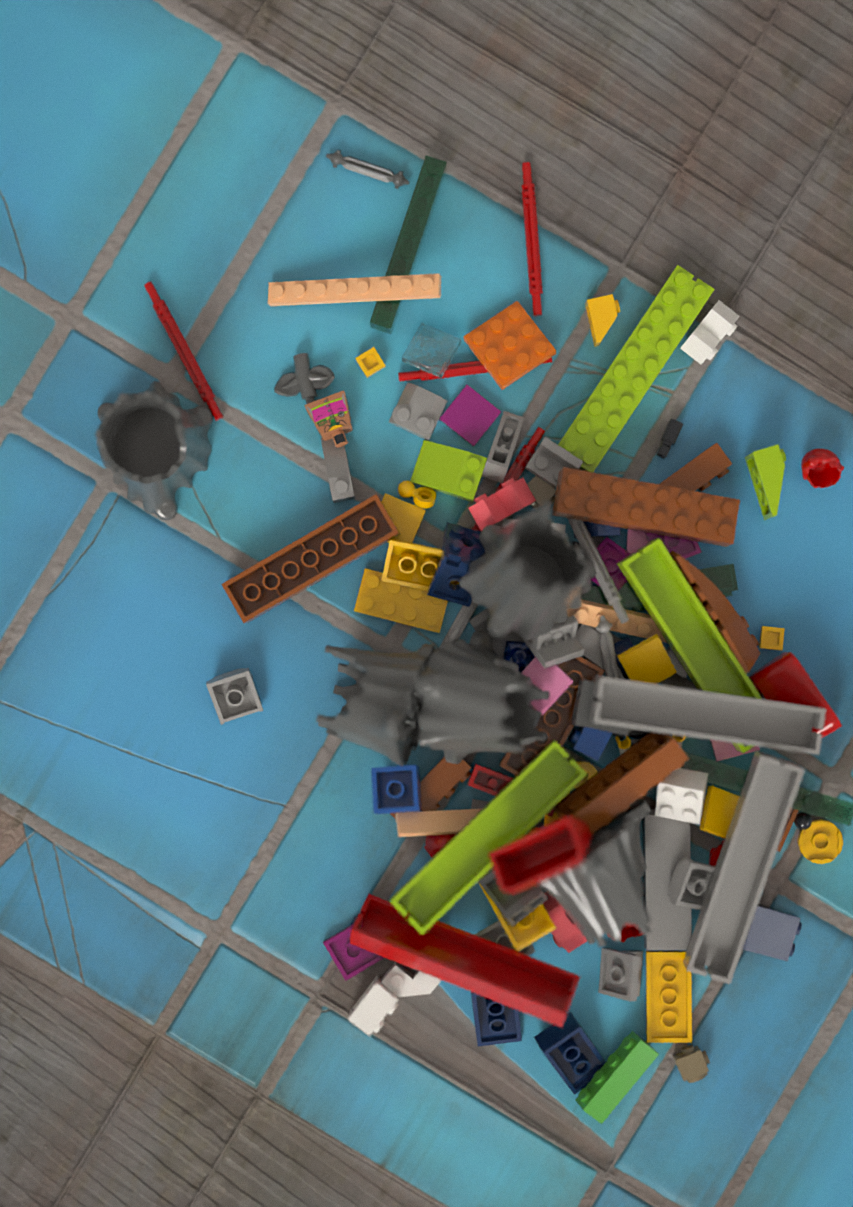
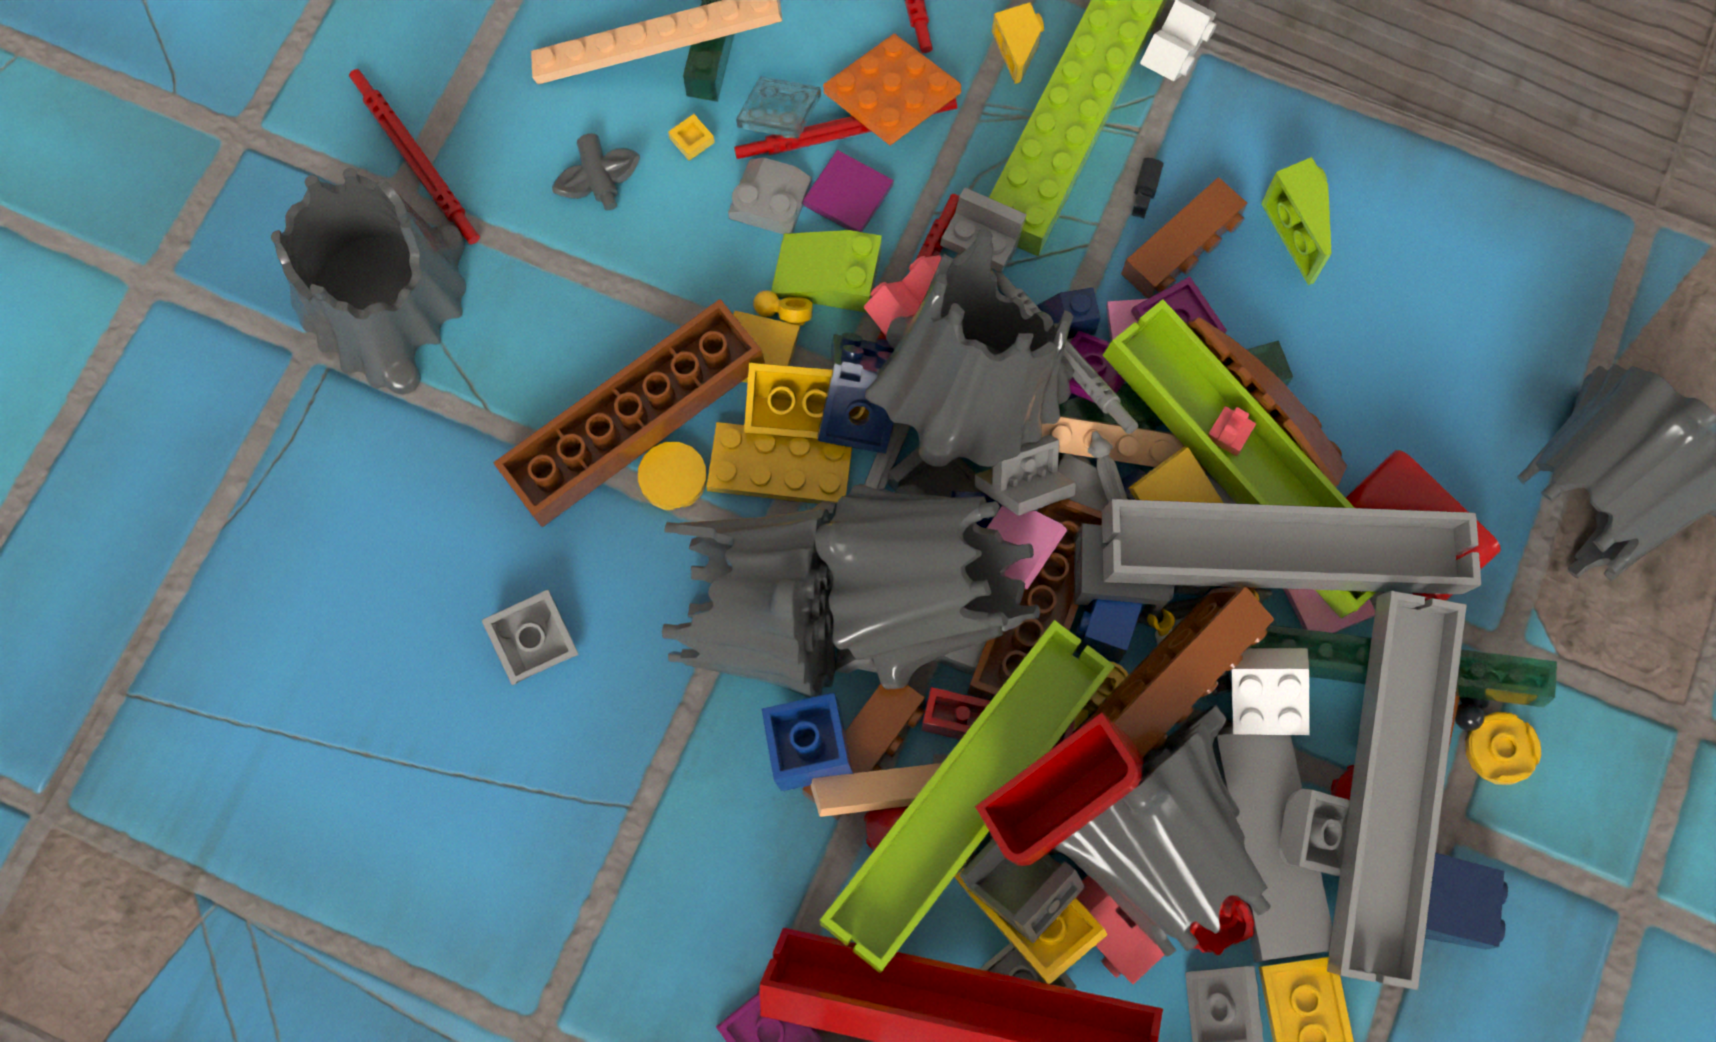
camera: 10 degrees left, 15 degrees down
torso [305,390,353,448] -> none
light grey slope [321,438,356,503] -> none
light grey slope [482,411,525,484] -> none
dark orange brick [552,467,740,547] -> none
yellow tile [699,786,740,839] -> none
yellow plate [759,626,785,651] -> none
red hair [801,448,844,488] -> none
none -> yellow tile [638,442,707,510]
none -> coral tile [1208,406,1257,456]

